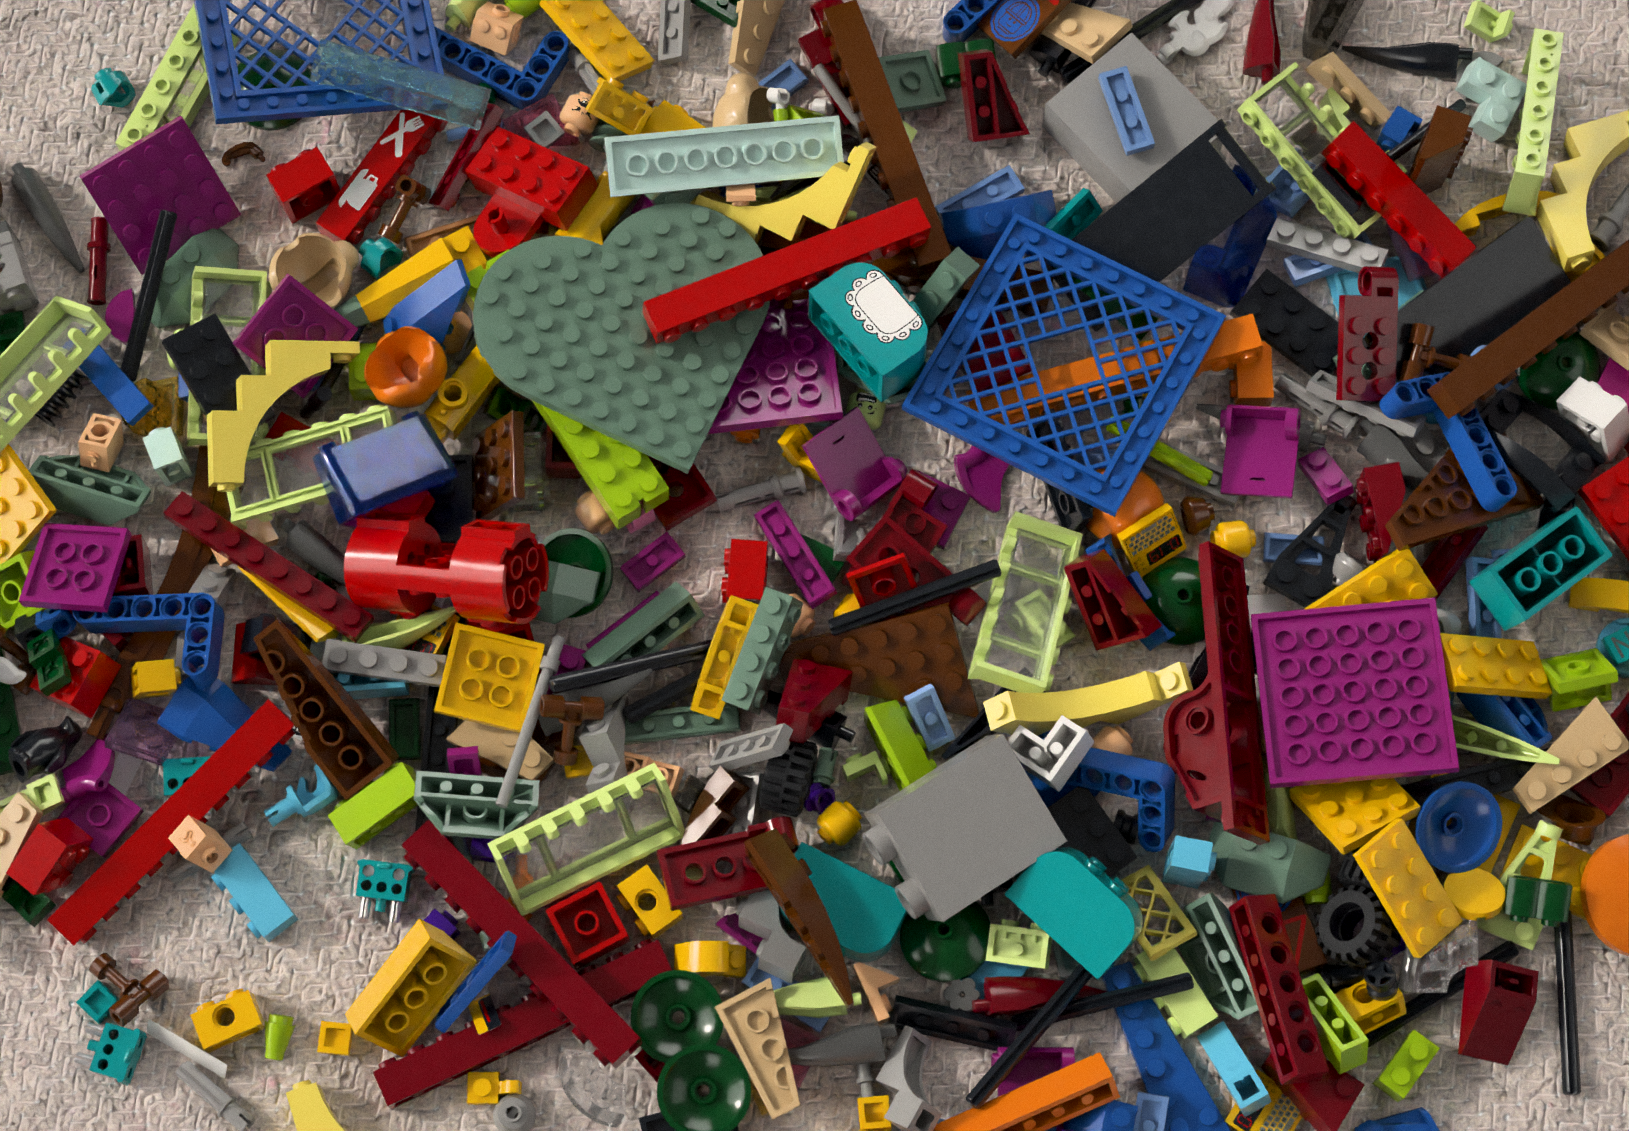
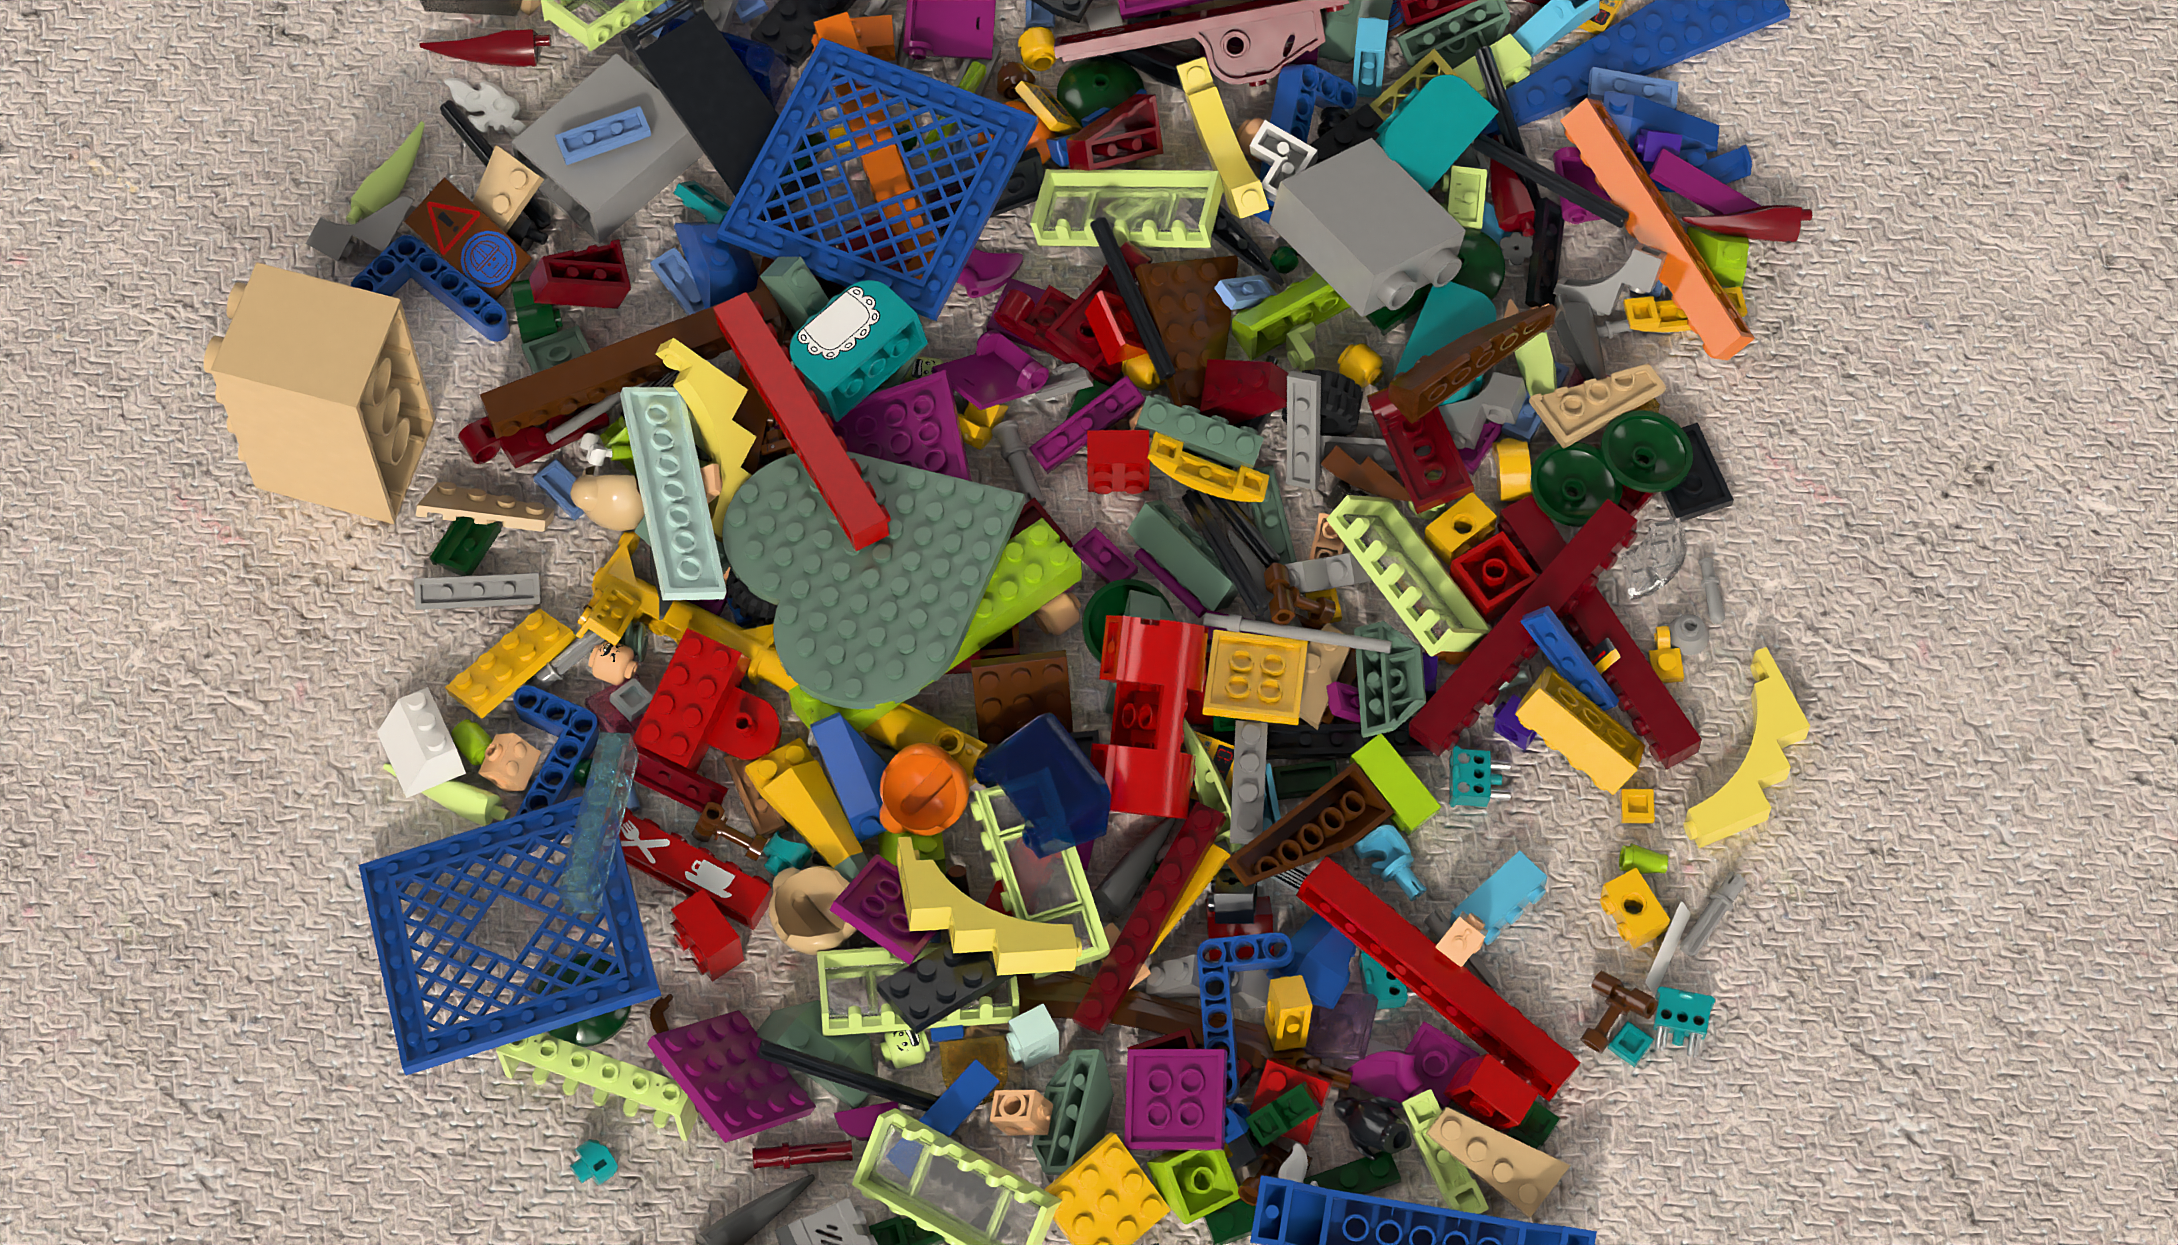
camera: 95 degrees left, 10 degrees down
dark green slope [483,386,547,440] -> none

